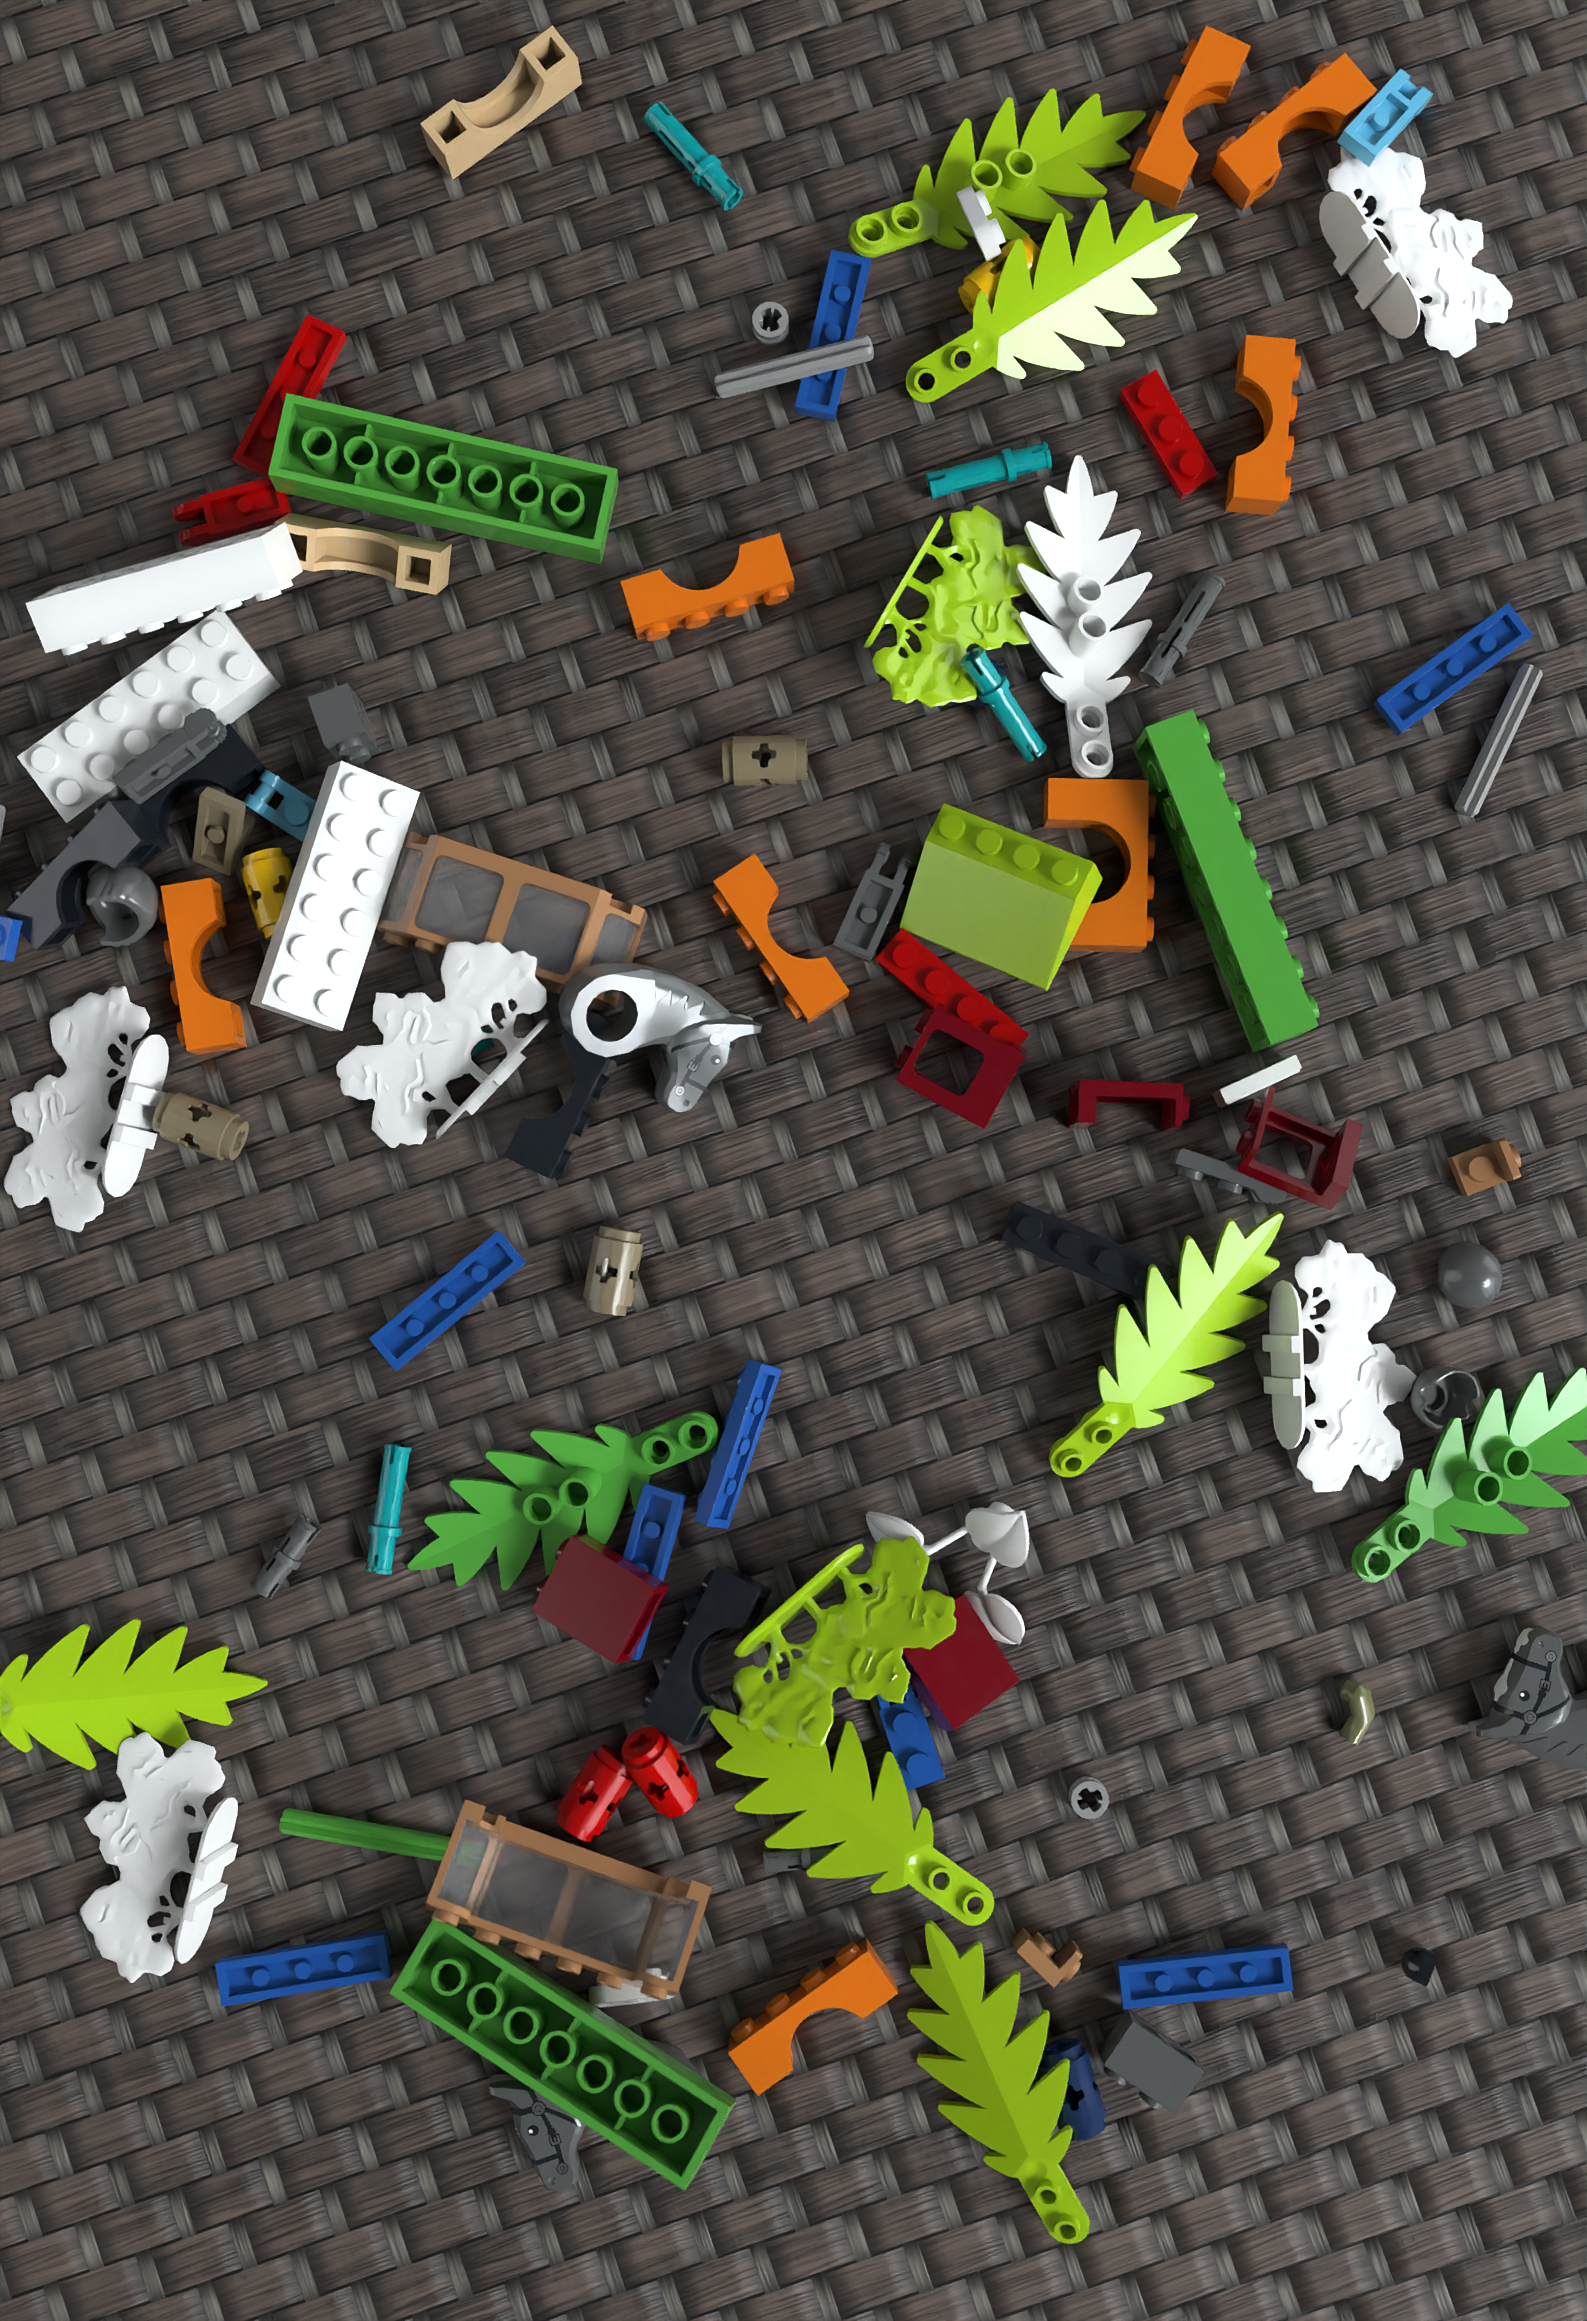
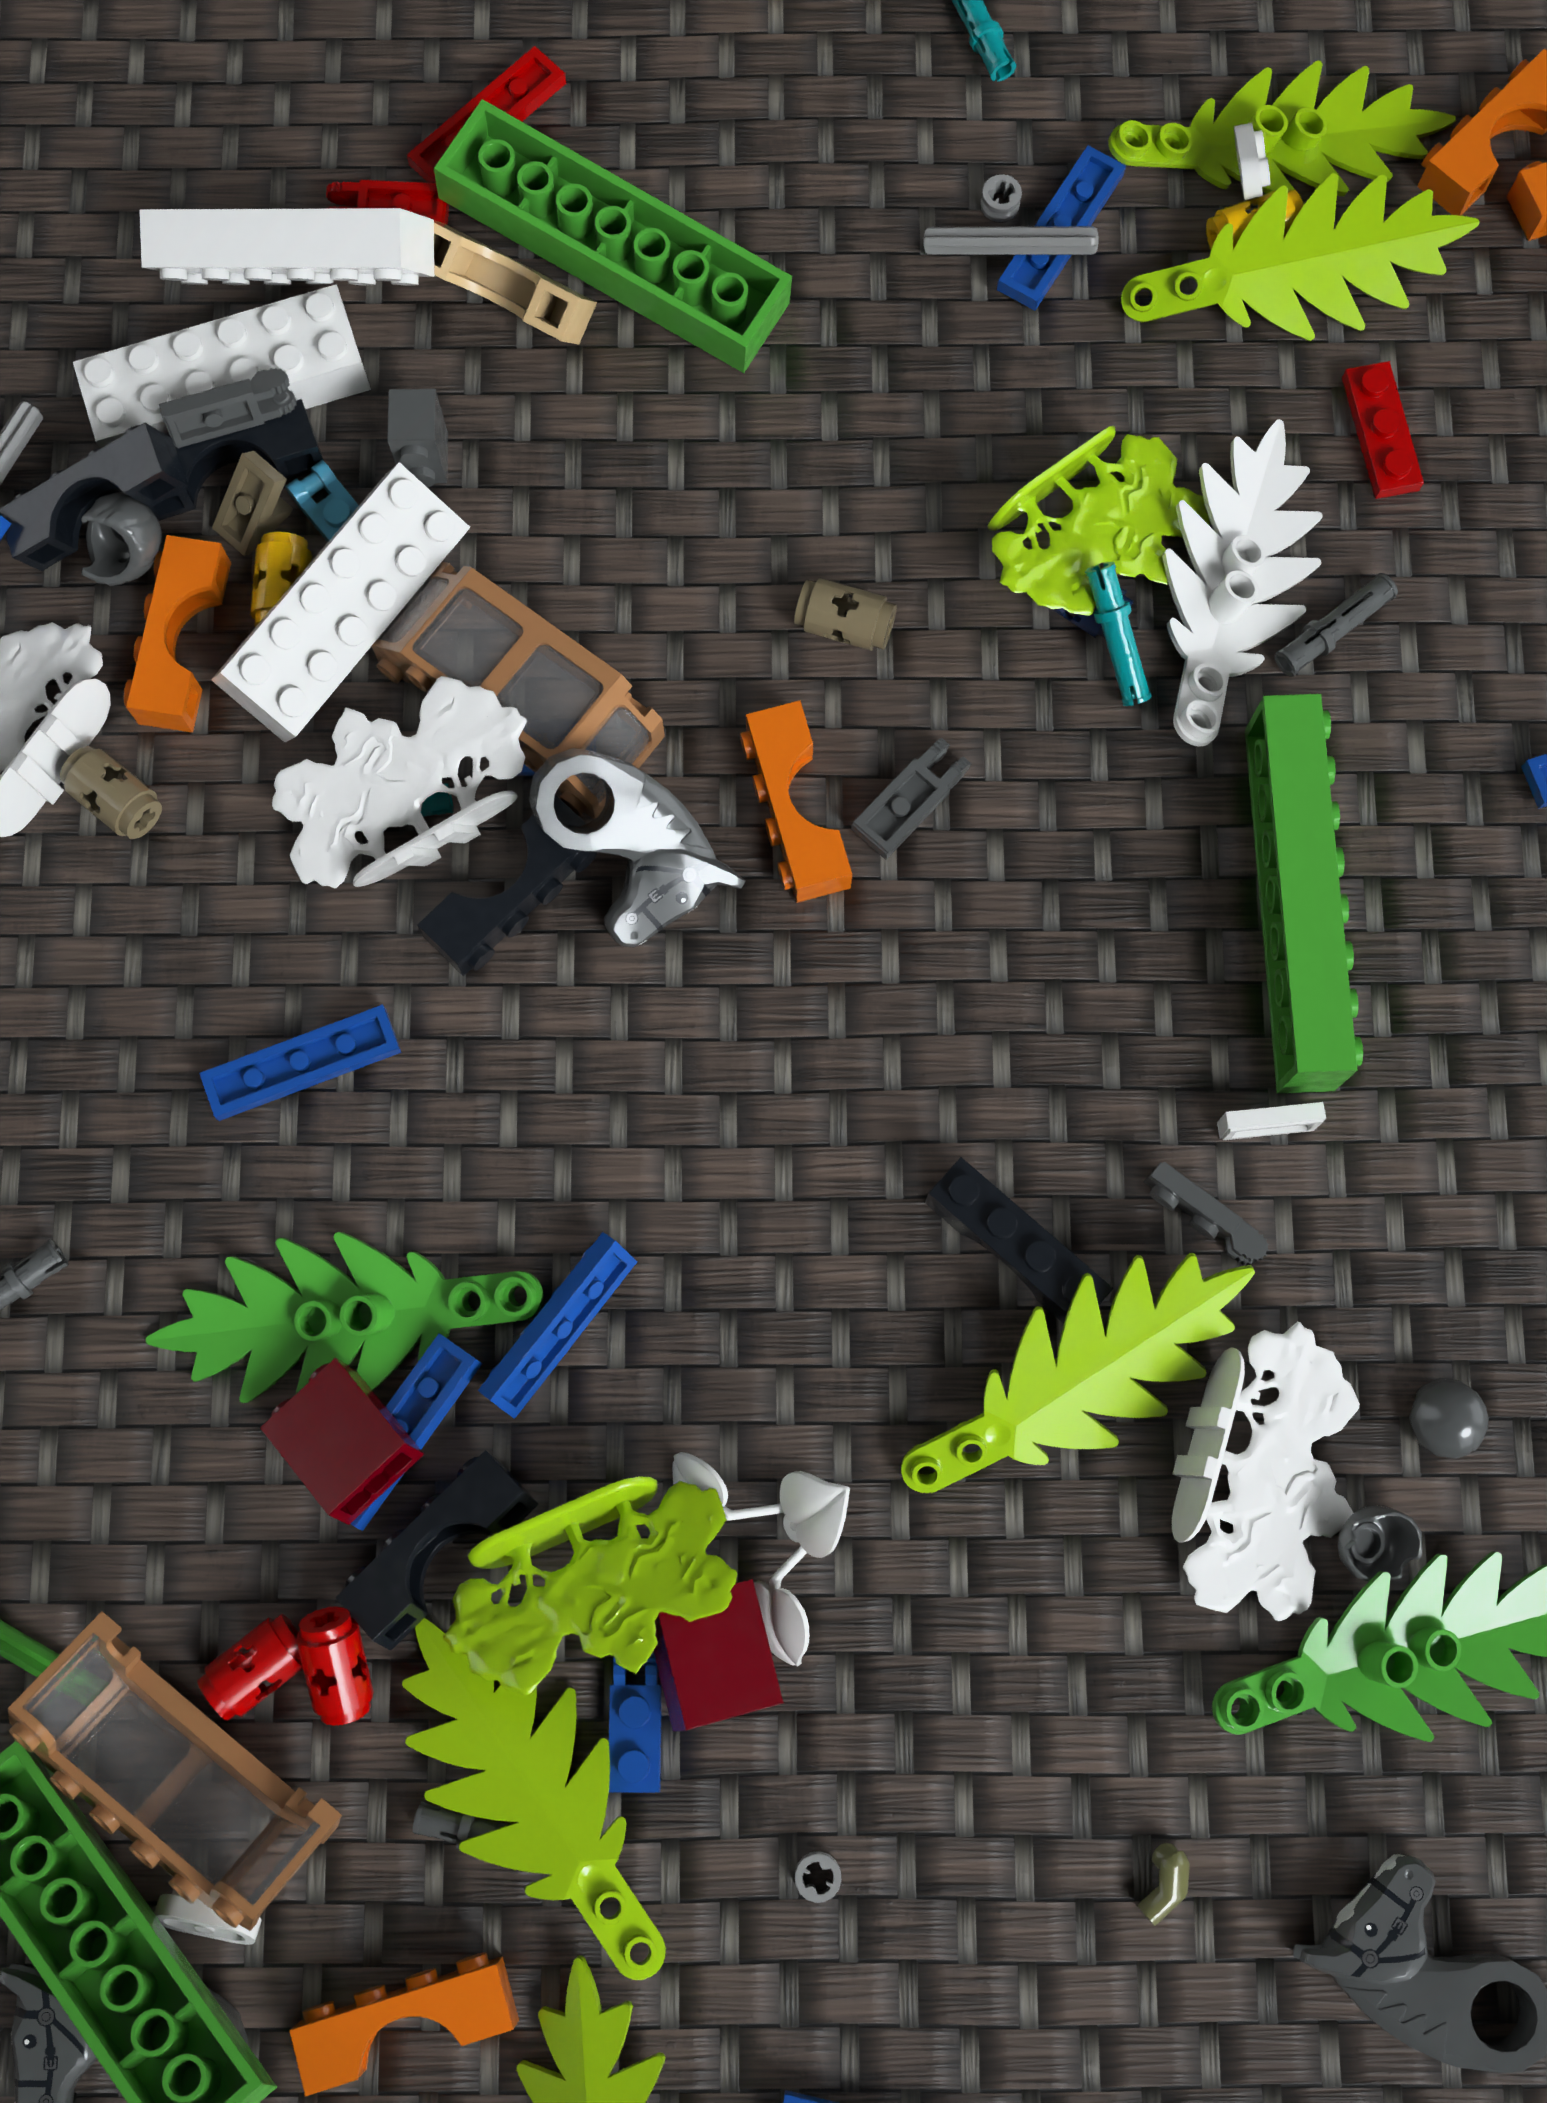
camera: 20 degrees right, 10 degrees down
teal pin [364,1444,412,1575] -> none
dark tan piece [583,1226,643,1316] -> none
orange arch [620,533,794,641] -> none
red plate [875,928,1030,1045] -> none
dark red window [894,1002,1027,1129] -> none
lime slope [899,803,1103,991] -> none
teal pin [926,441,1052,500] -> none
medium nougat bracket [1012,1928,1083,1988] -> none
orange arch [1043,778,1156,953] -> none
dark red window [1068,1079,1190,1132] -> none
orange arch [1225,335,1301,516] -> none
dark red window [1235,1086,1363,1211] -> none
medium nougat bracket [1447,1138,1521,1197] -> none

